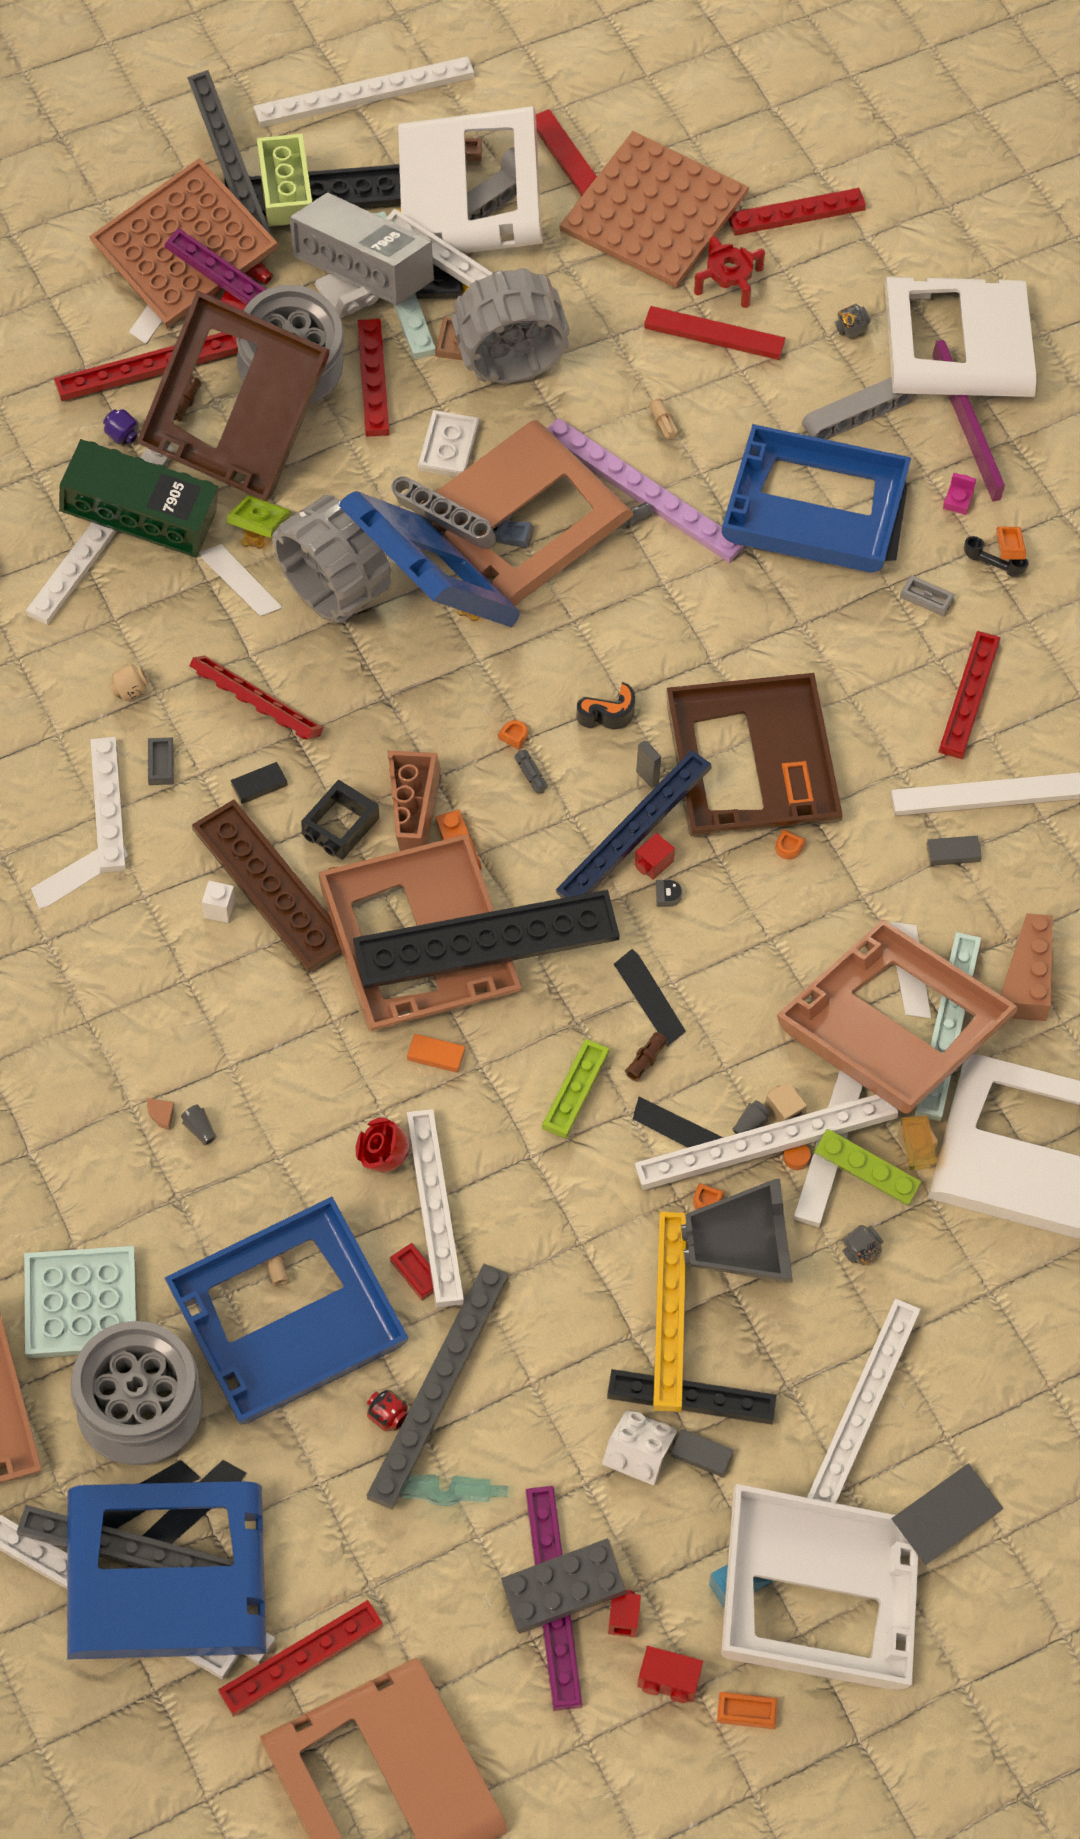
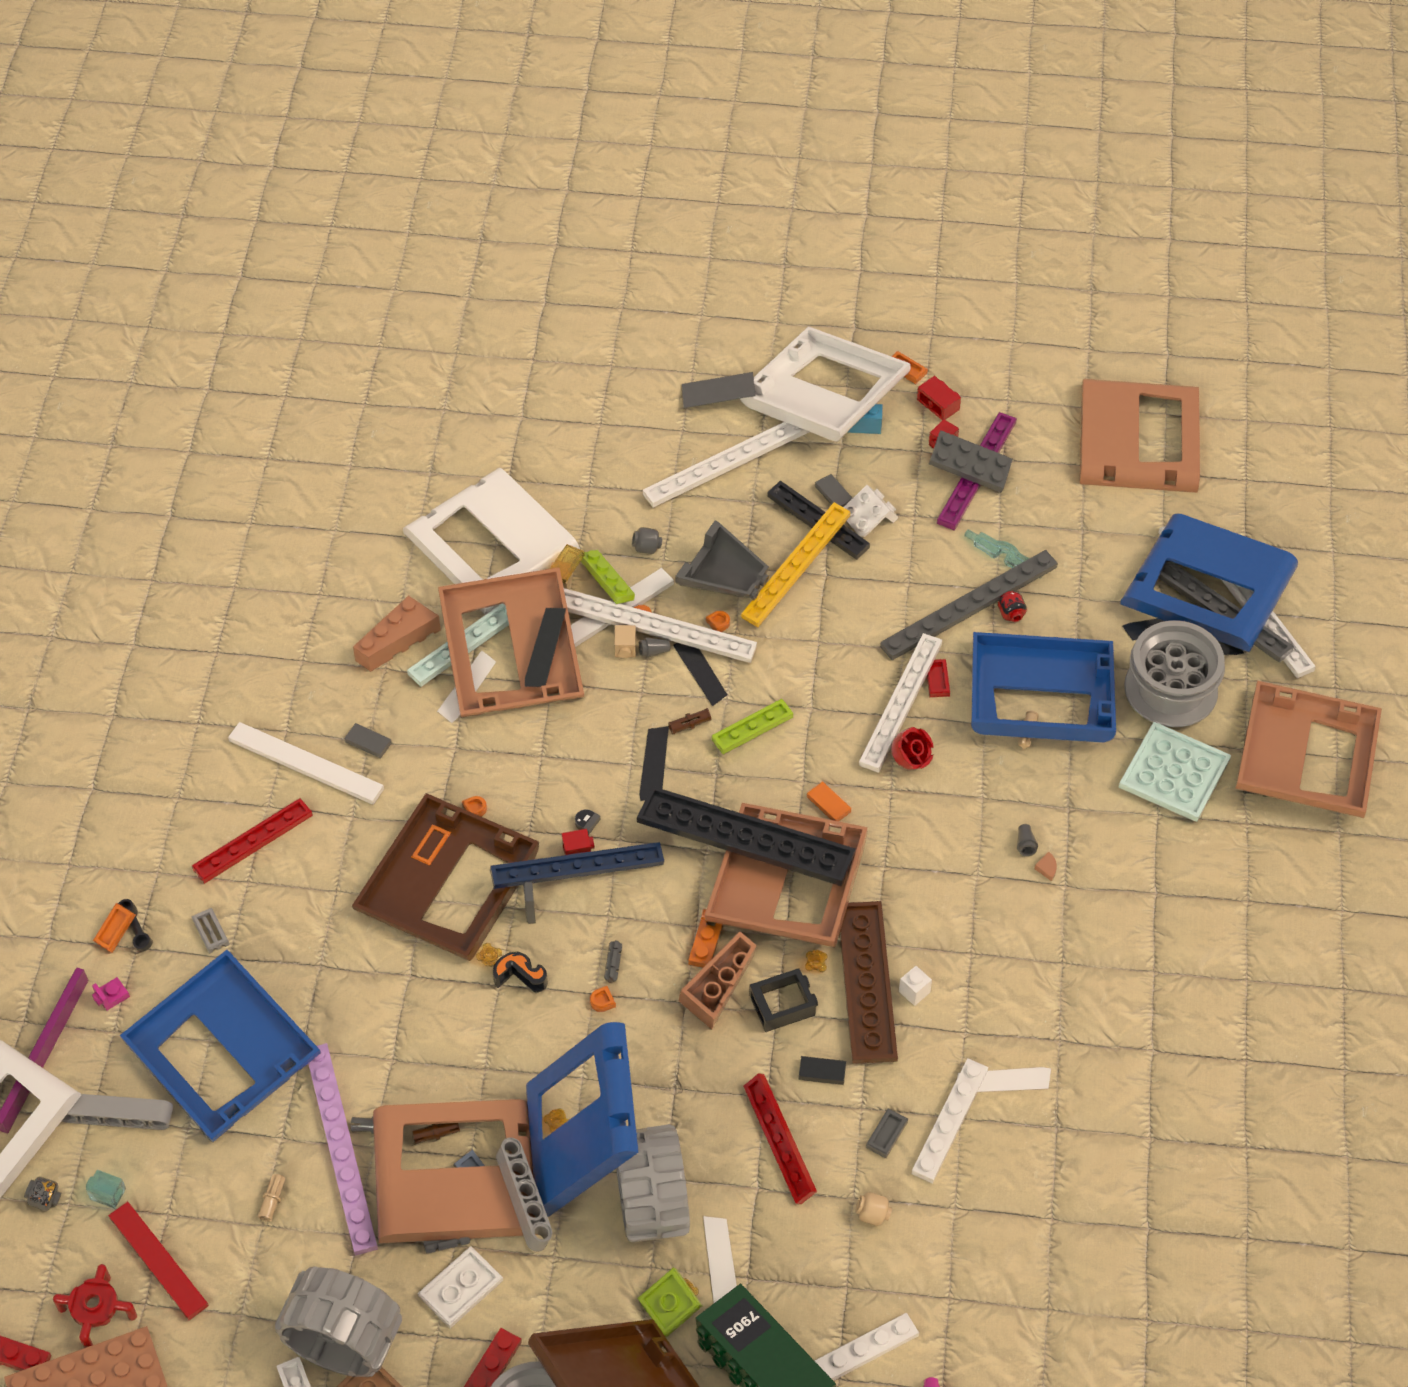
camera: 145 degrees left, 5 degrees down
red plate [218,1600,383,1717] -> none
none -> clear light blue brick [86,1170,126,1209]
none -> clear yellow plate [476,943,502,967]
none -> black sticker [525,608,566,687]

